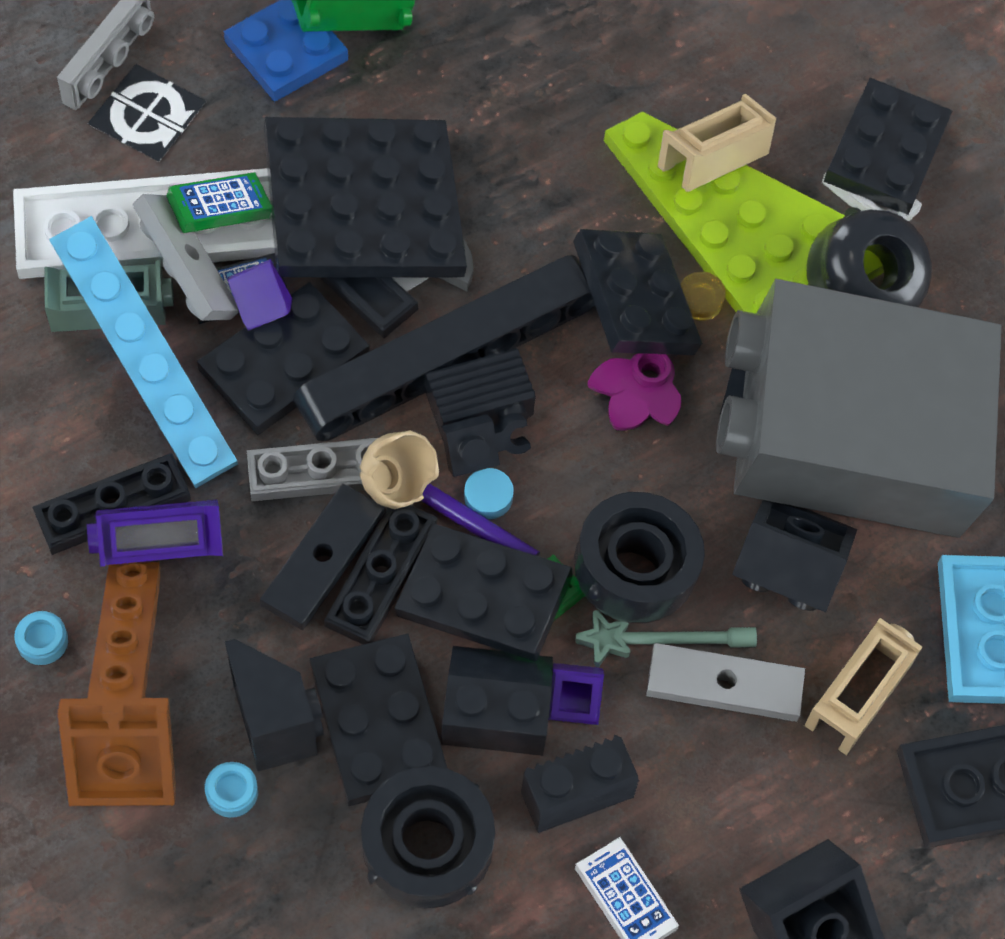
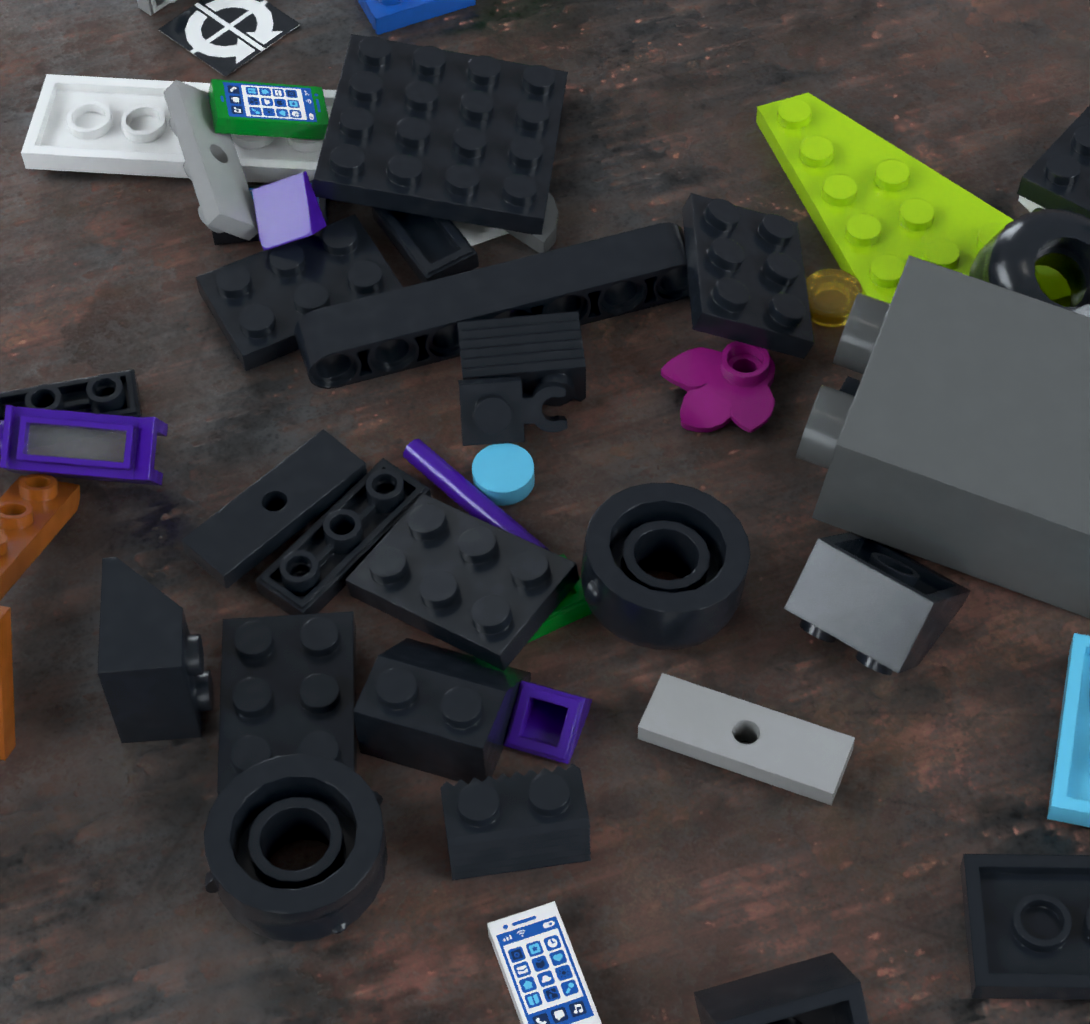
camera: 20 degrees right, 10 degrees down
sand green window [44,260,174,332] -> none
medium azure plate [49,216,238,488] -> none
medium azure tile [205,762,258,817] -> none
light grey tile [247,438,378,501] -> none
tan hair [360,430,439,509] -> none
sand green piece [575,610,757,667] -> none
tan window [658,94,776,192] -> none
tan window [805,618,922,755] -> none

